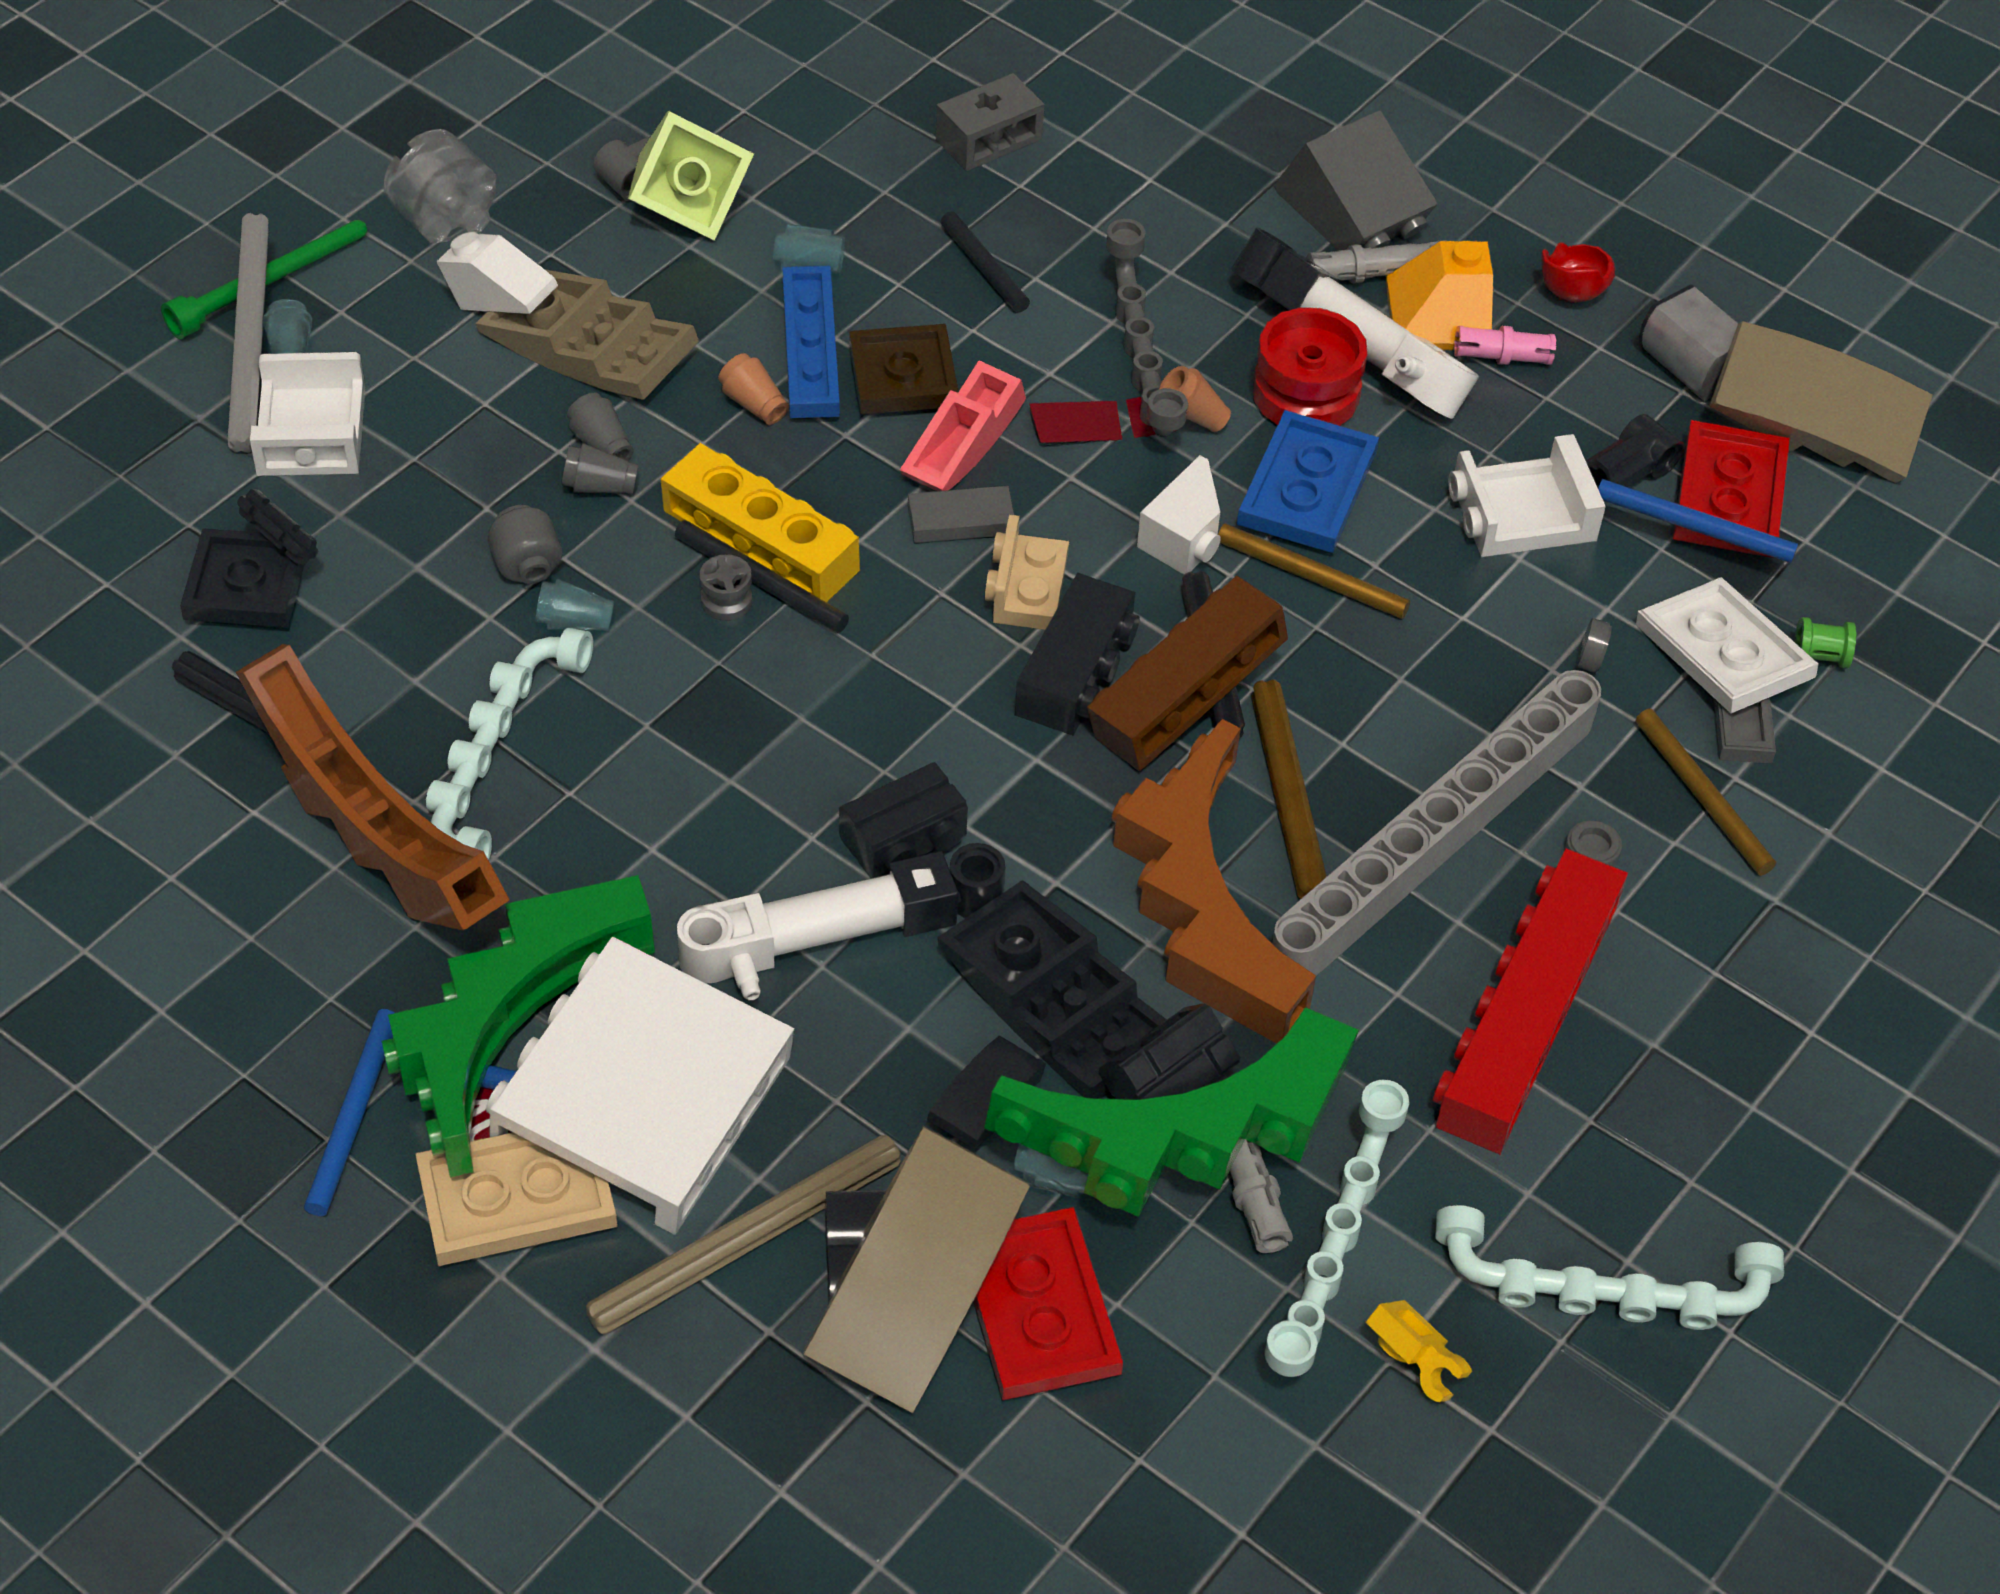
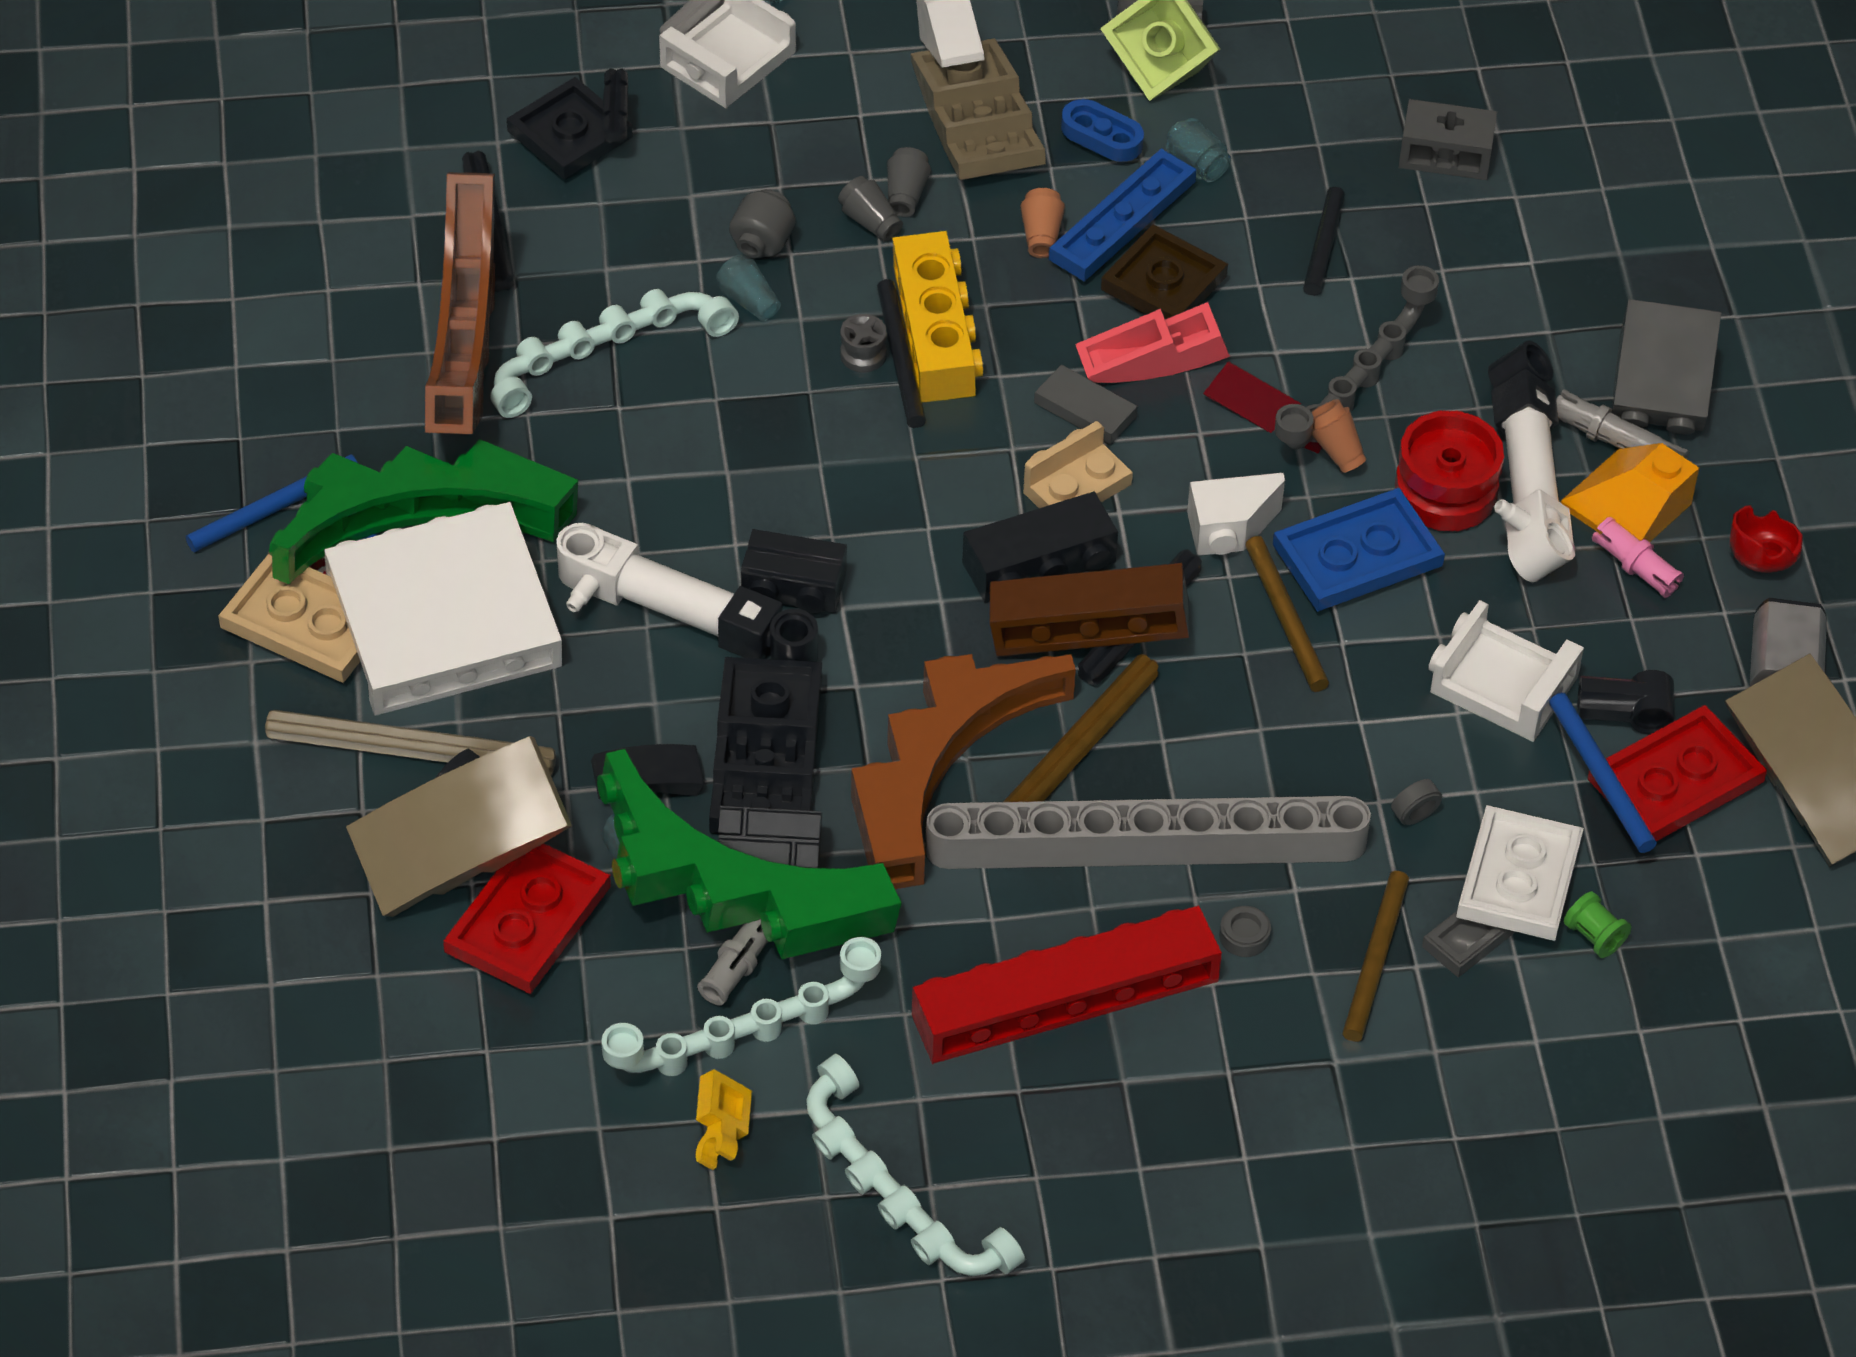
camera: 45 degrees right, 0 degrees up
none -> blue plate [1061,99,1144,162]

